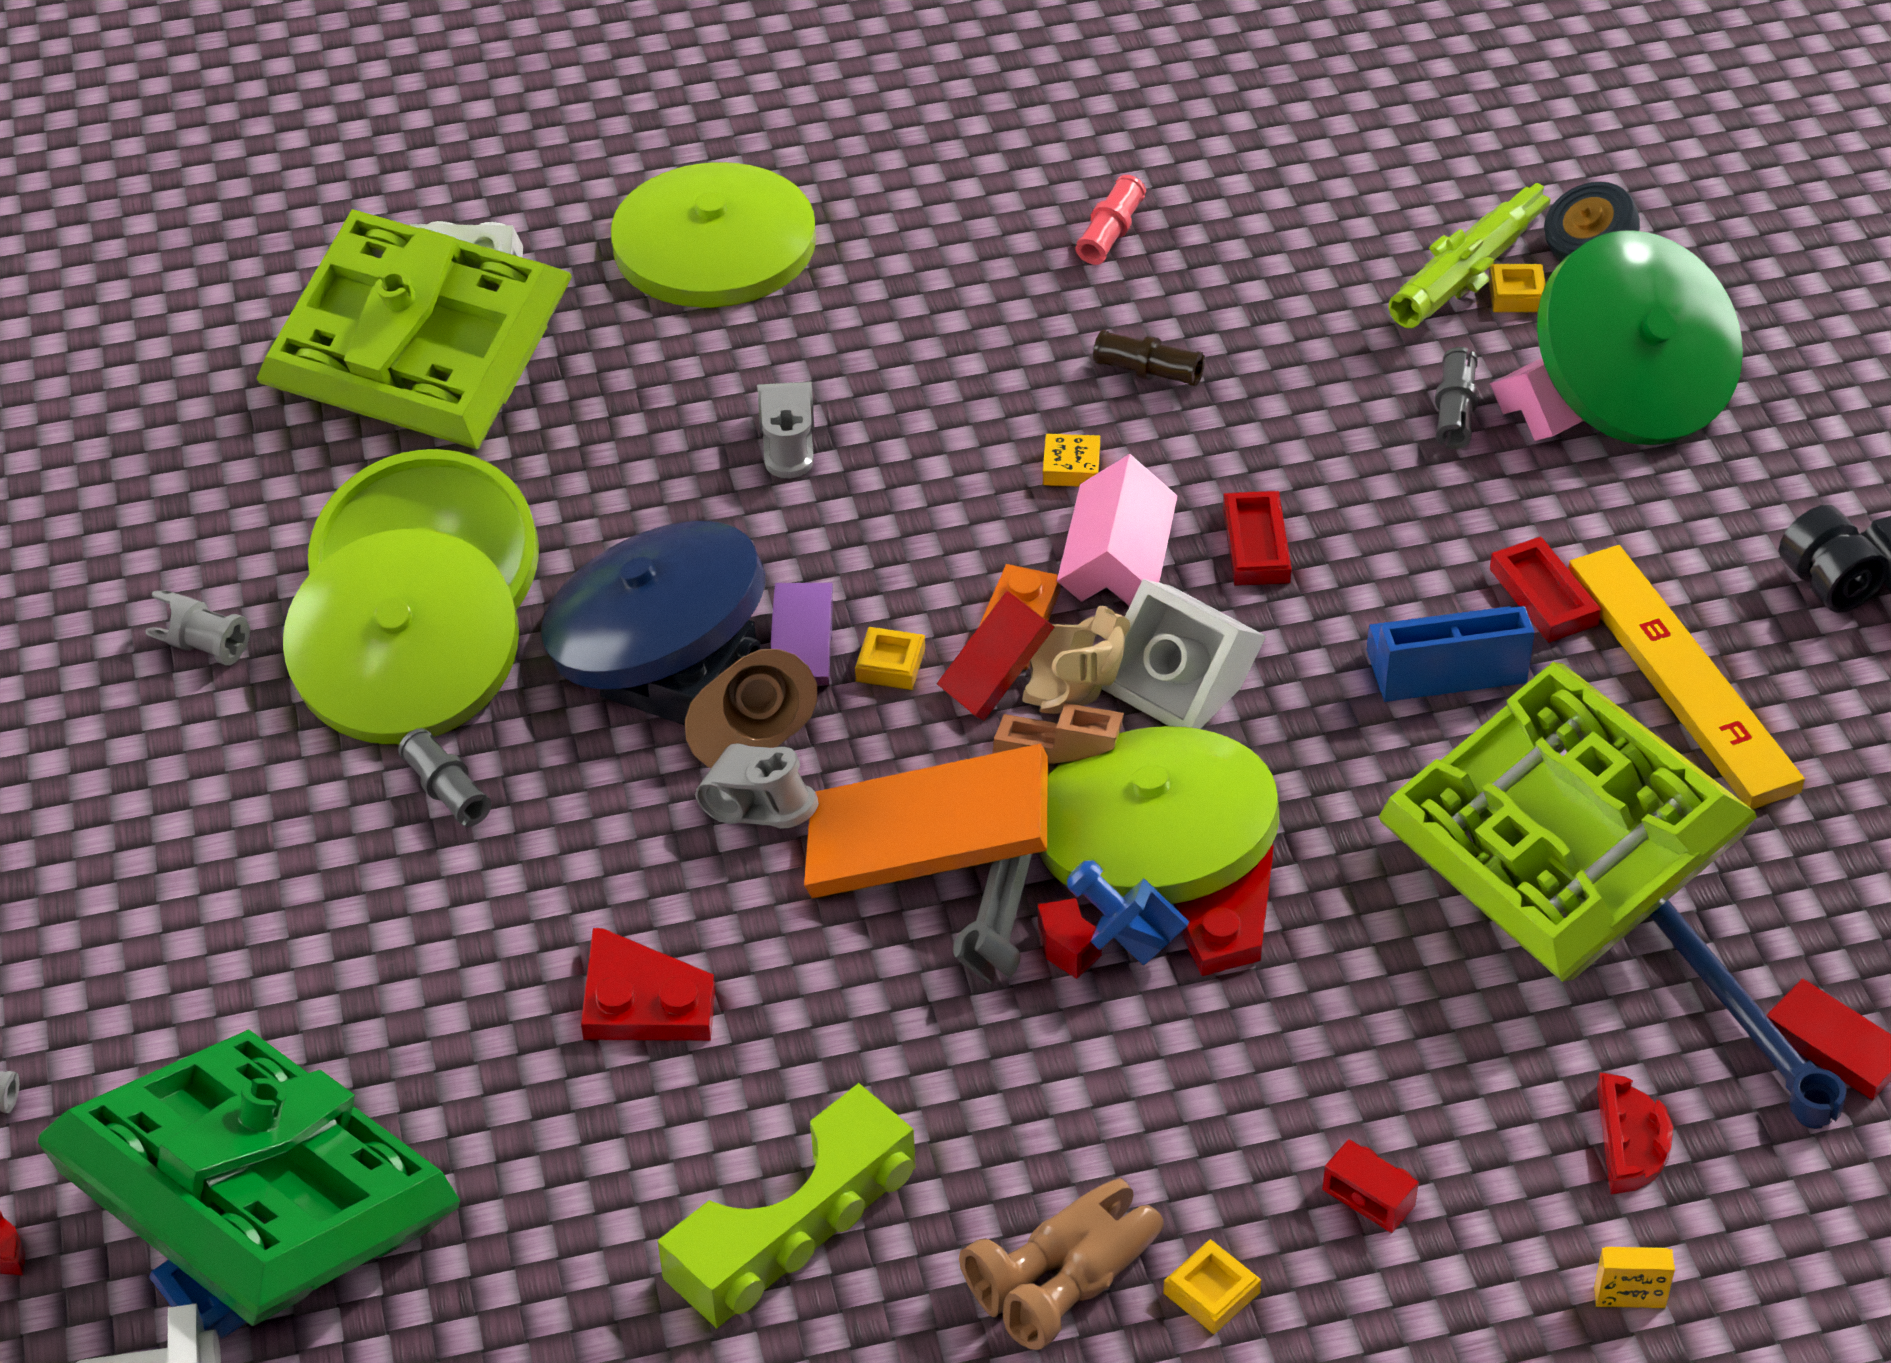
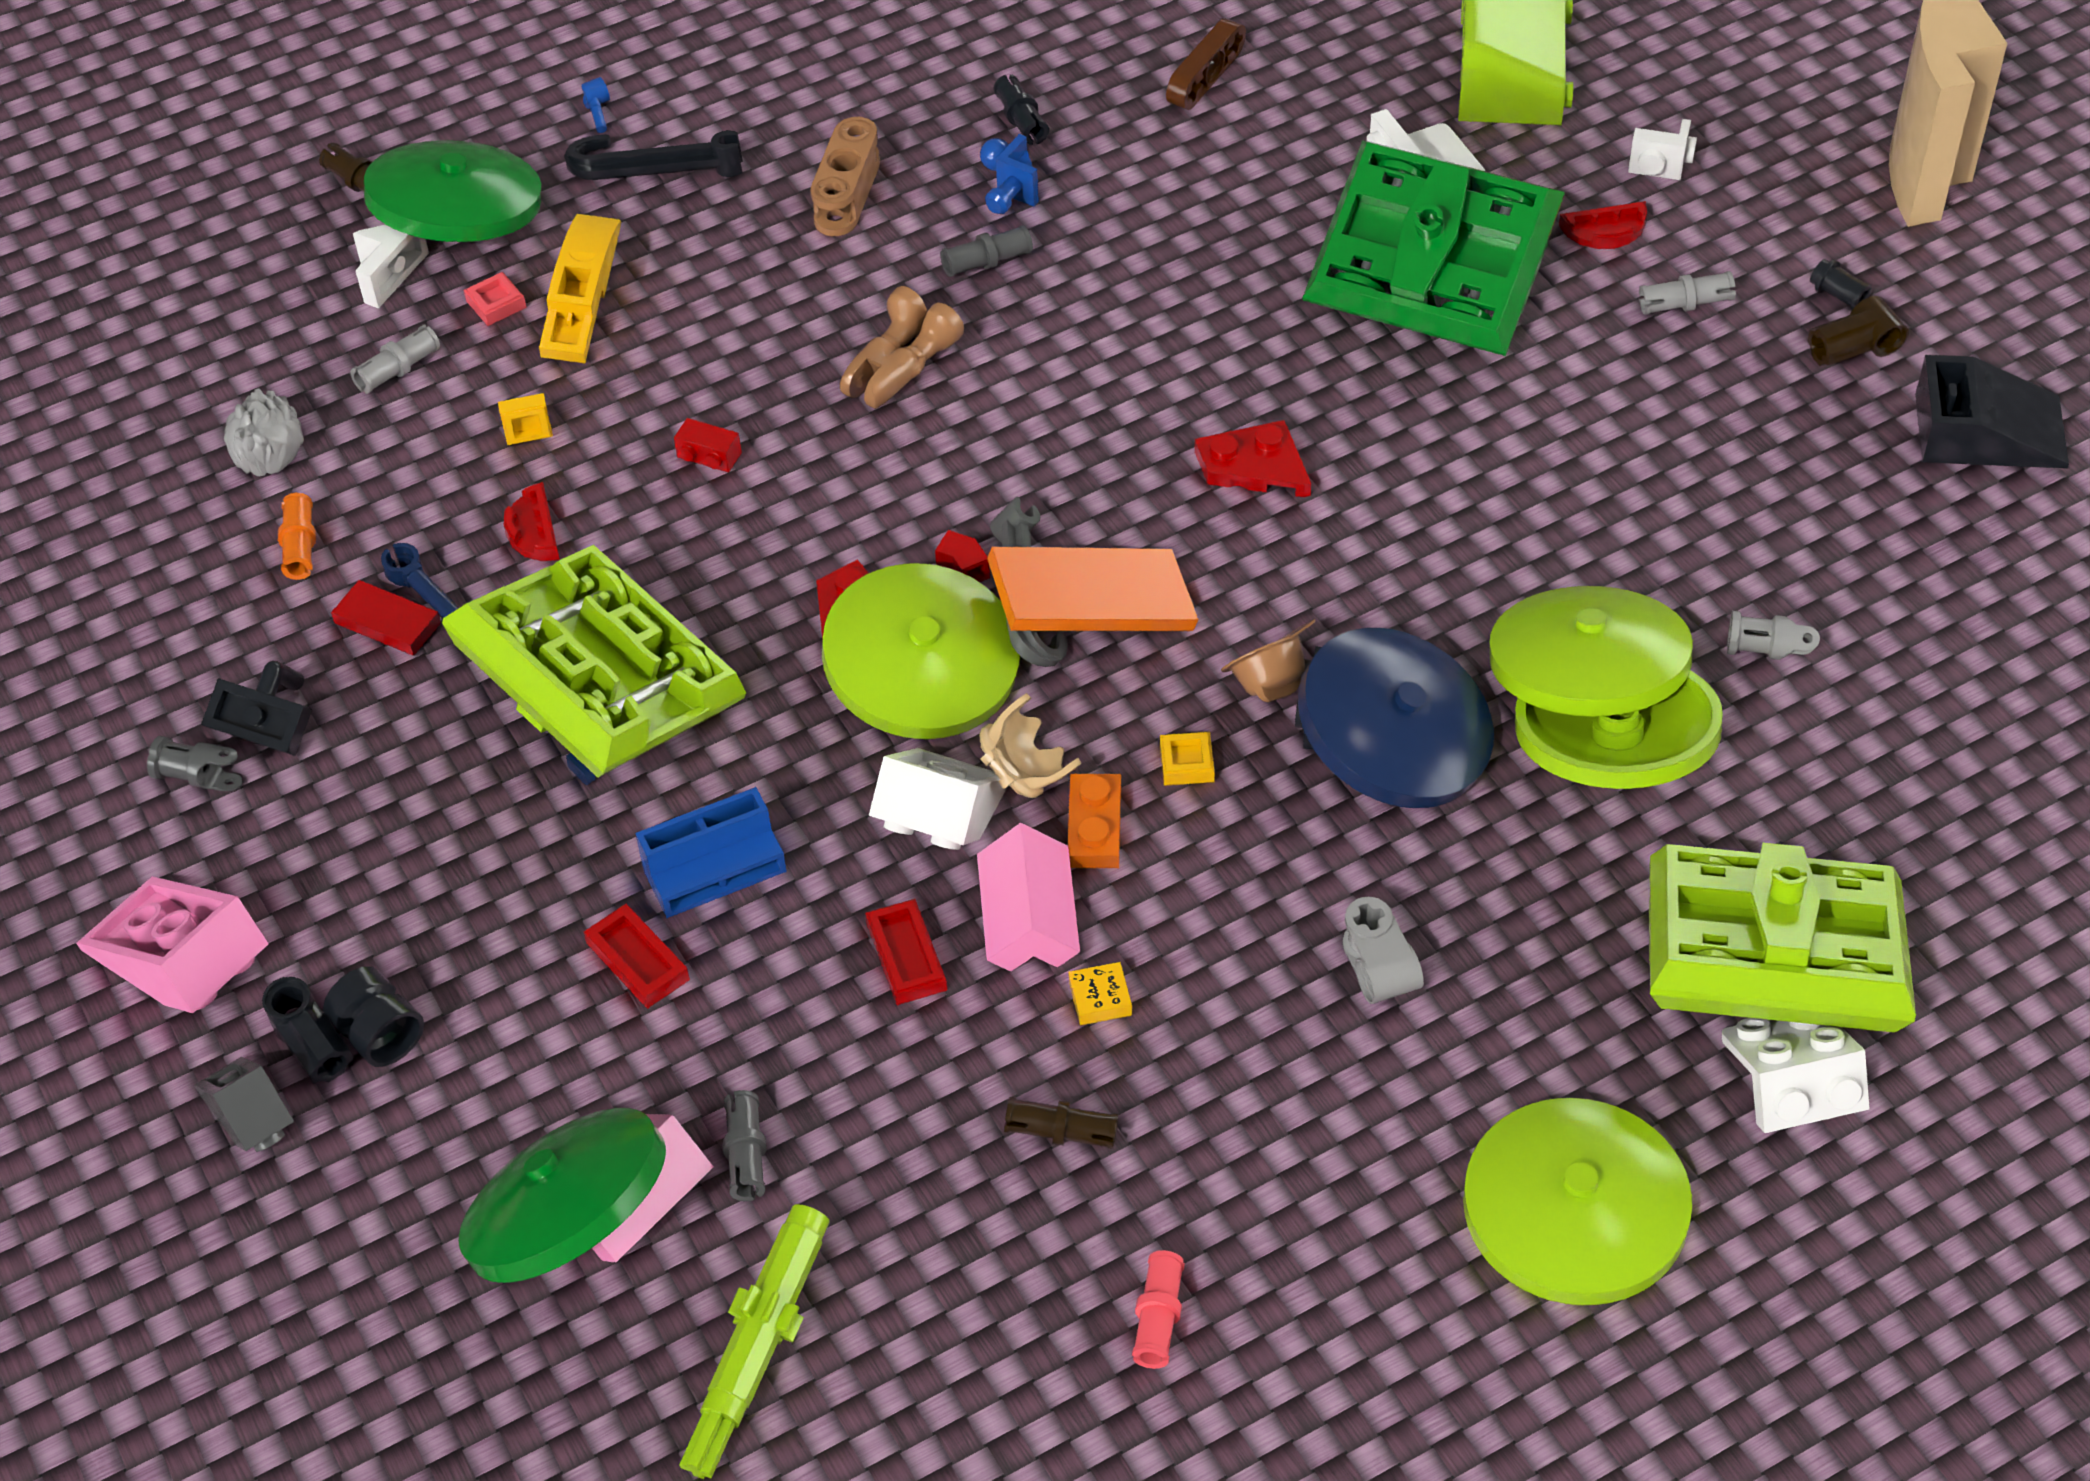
camera: 165 degrees right, 5 degrees up
dark grey pin [398,728,492,827] -> none
lime arch [657,1083,916,1329] -> none
light grey piece [695,743,819,829] -> none
medium lavender slope [771,583,833,685] -> none
red tile [936,590,1055,721] -> none
nougat slope [992,703,1124,764] -> none
blue piece [1067,860,1189,966] -> none
yellow tile [1163,1239,1261,1335] -> none
yellow tile [1489,264,1546,312] -> none
black wheel [1544,182,1640,262] -> none
yellow tile [1568,545,1805,810] -> none

